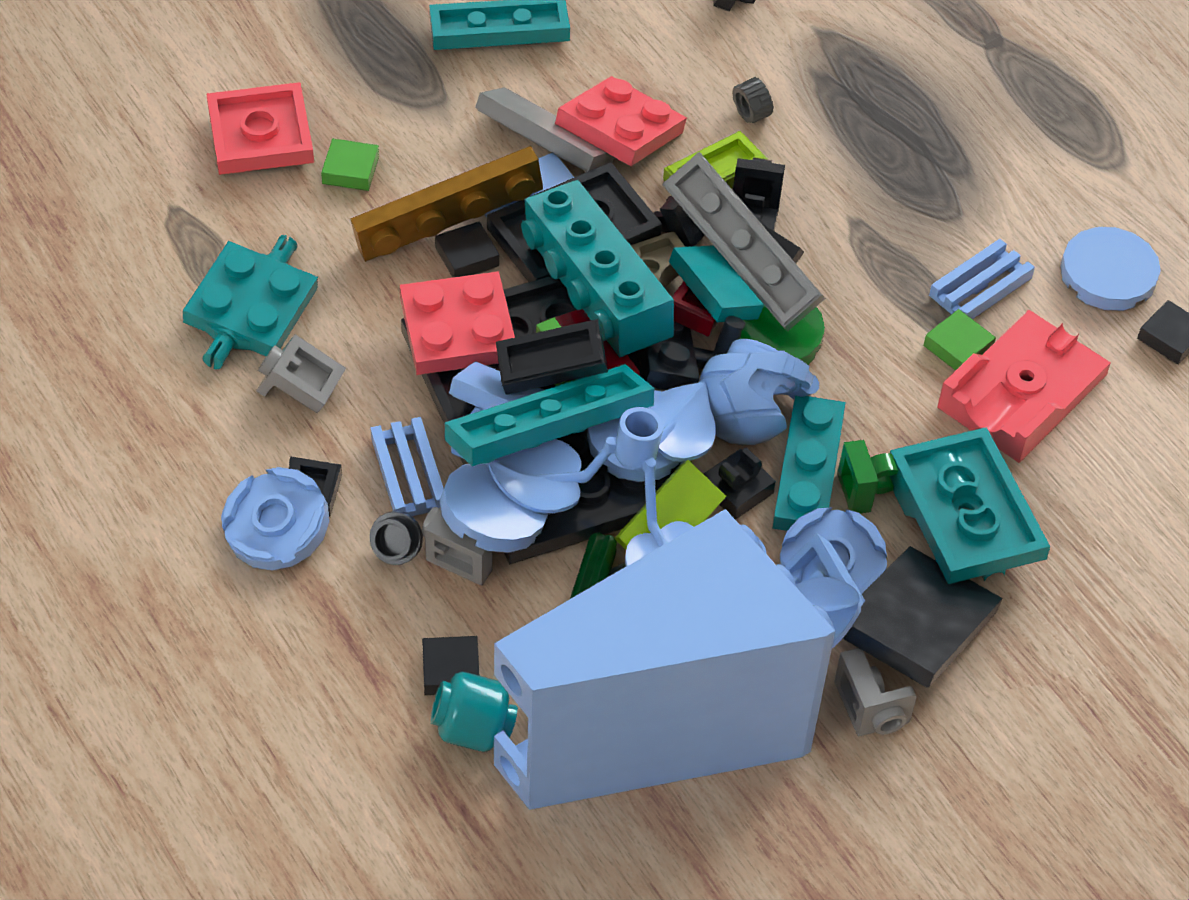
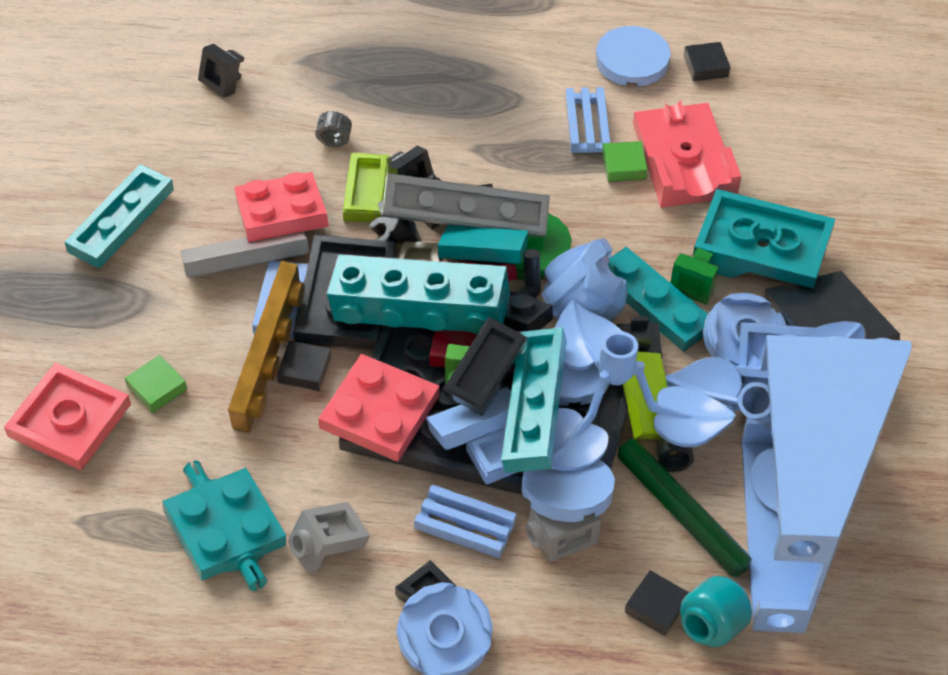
camera: 50 degrees left, 0 degrees up
plate [370,511,423,565] -> none

